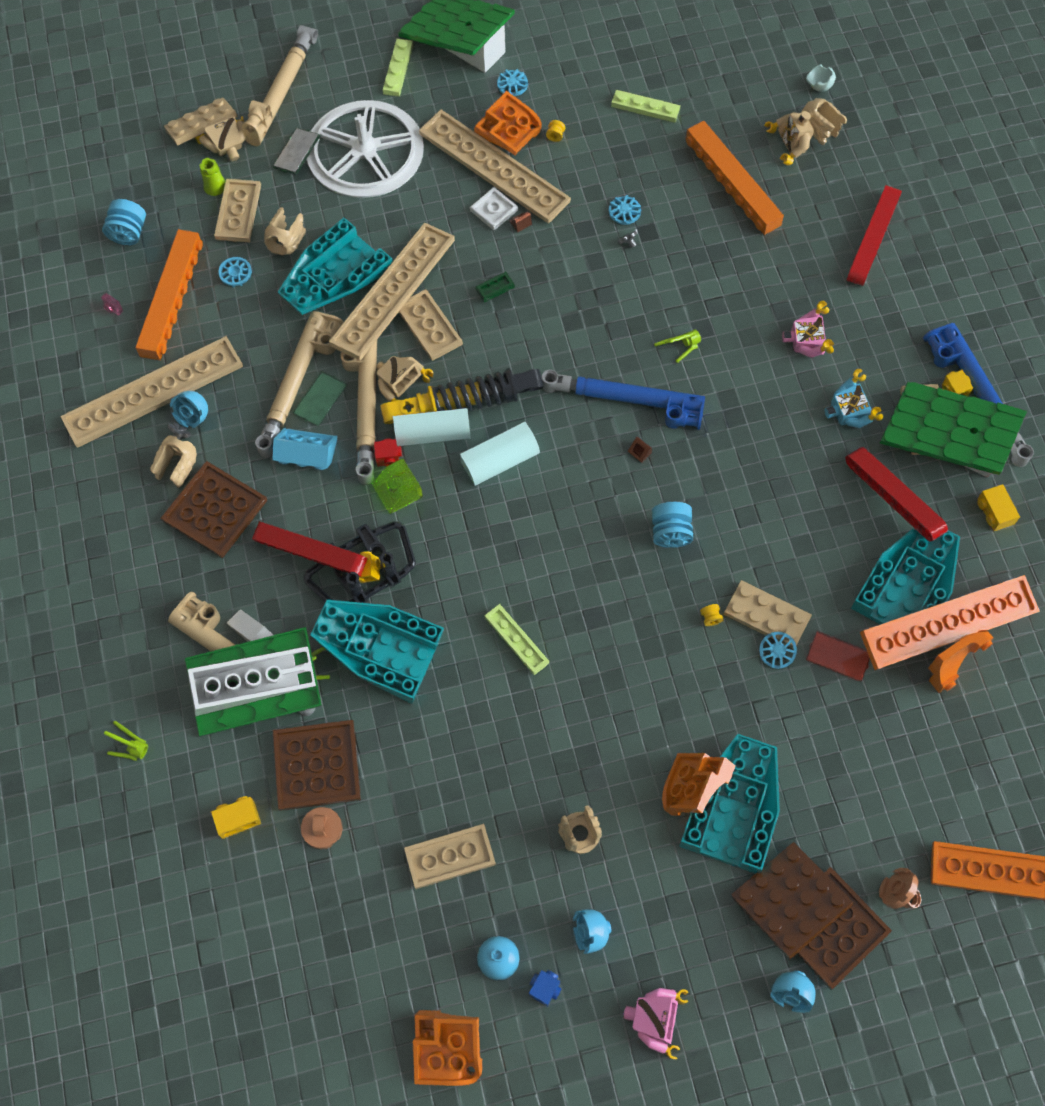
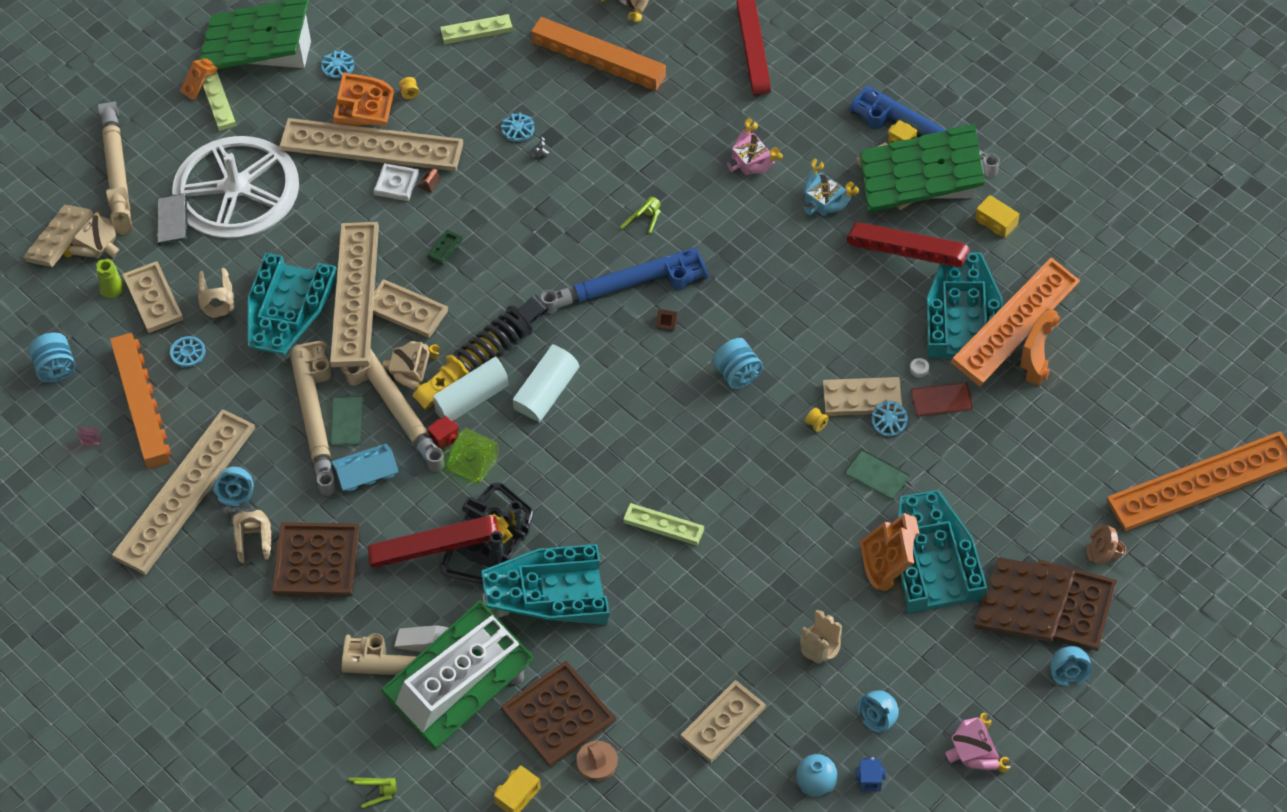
camera: 30 degrees left, 10 degrees down
none -> orange bracket [180,59,218,100]
none -> clear green piece [845,448,911,500]
none -> white tile [910,358,929,378]

